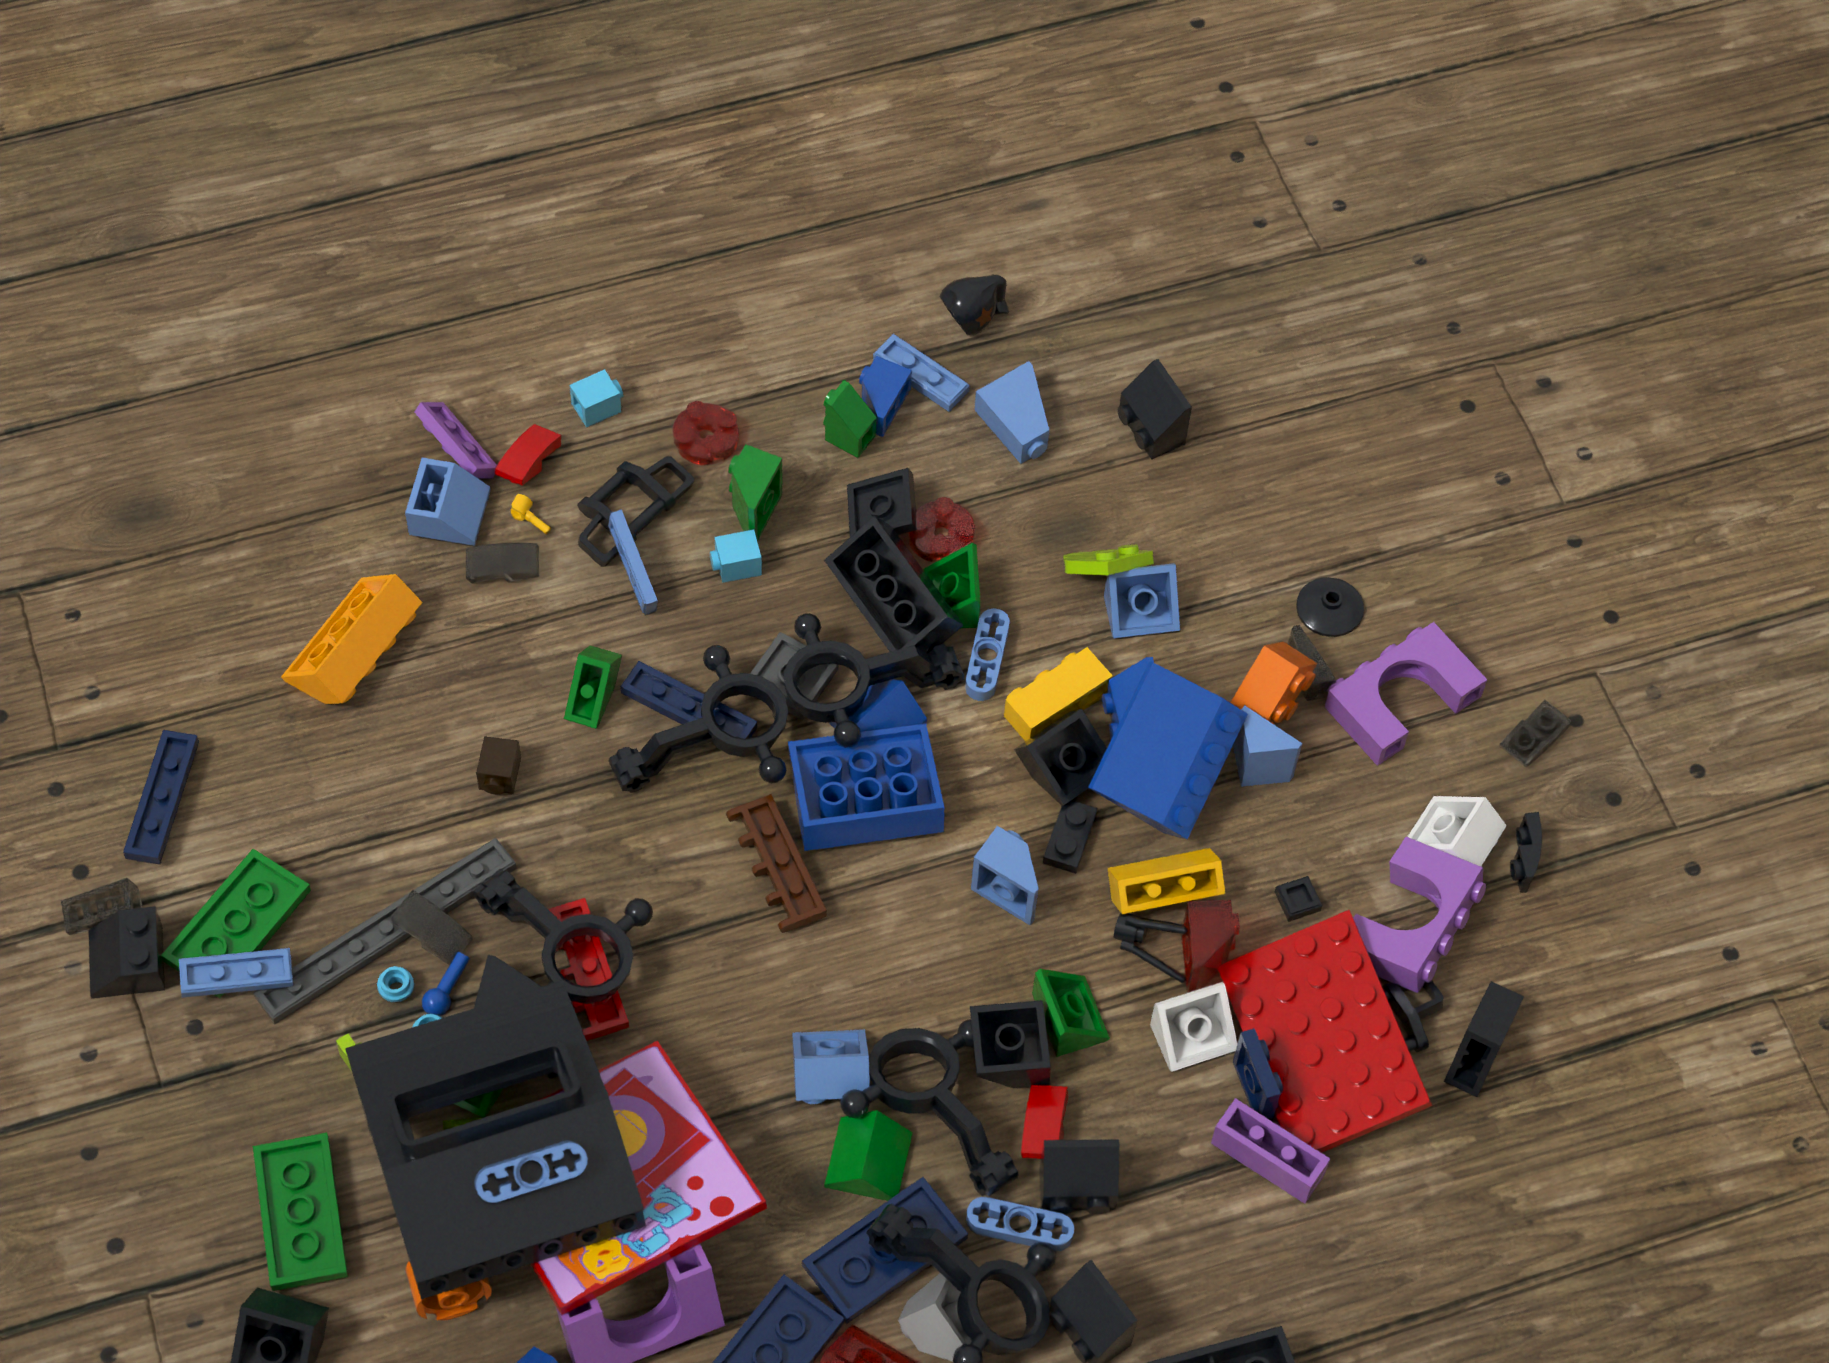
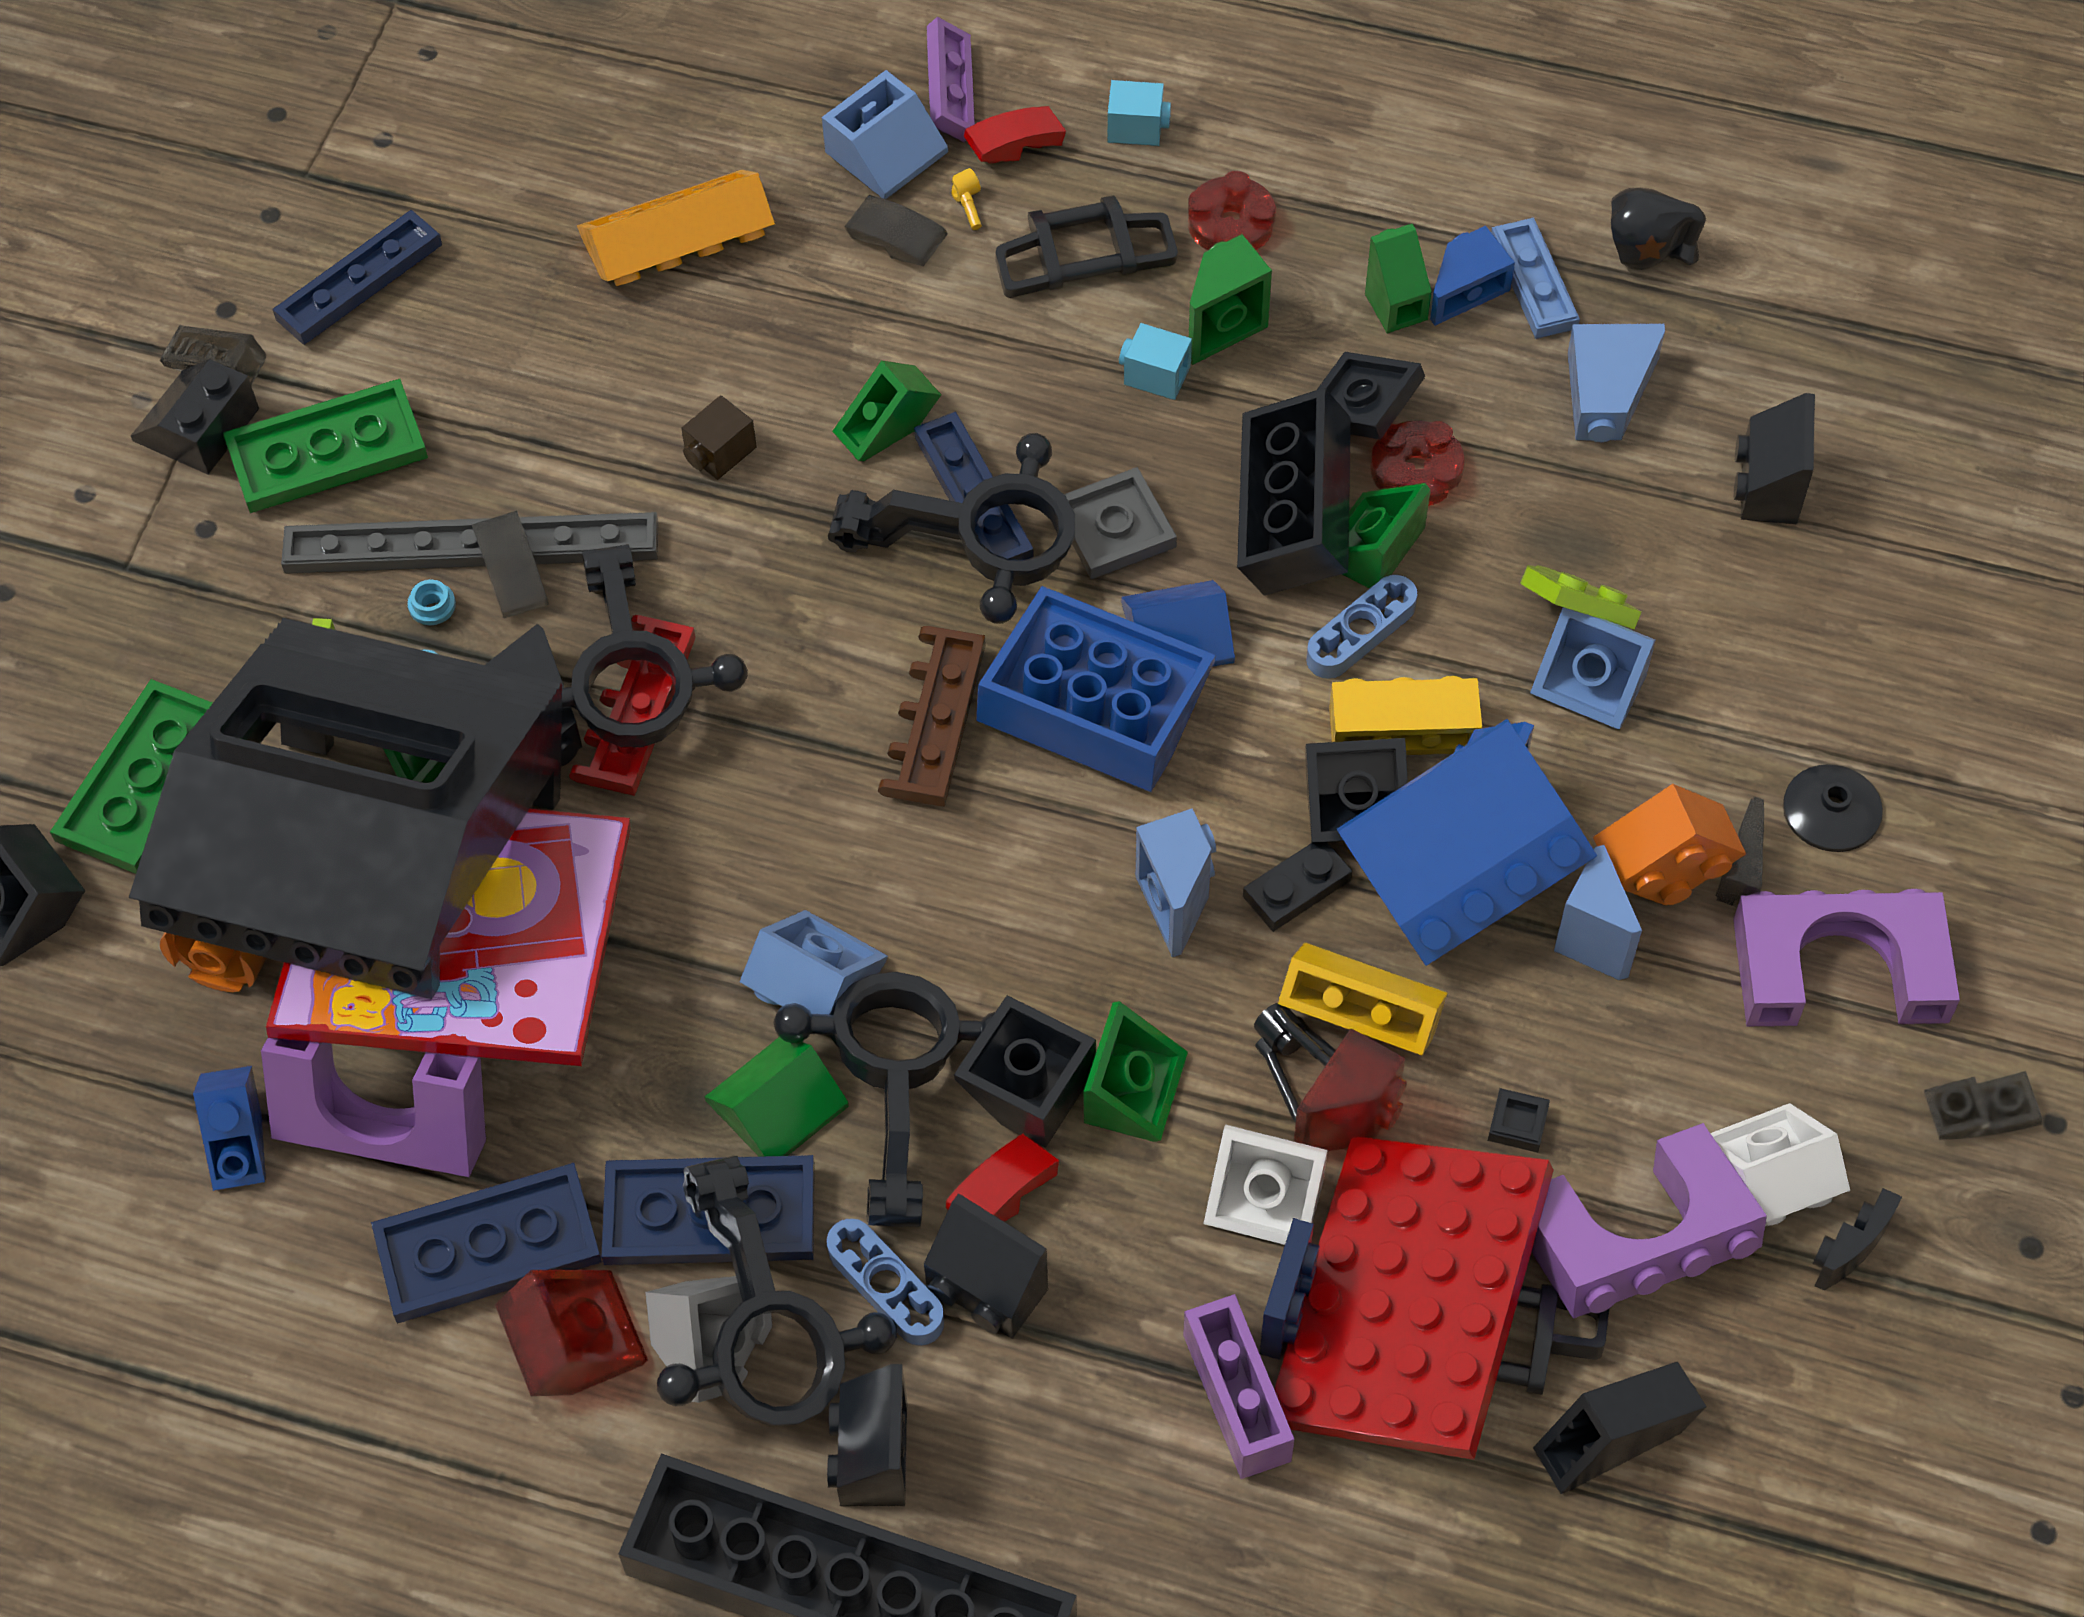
camera: 40 degrees right, 0 degrees up
medium blue tile [179,948,293,998] -> none
blue bar [422,952,470,1016] -> none
medium blue beam [475,1141,588,1203] -> none
medium blue tile [608,509,658,615] -> none
black piece [784,613,964,748] -> none

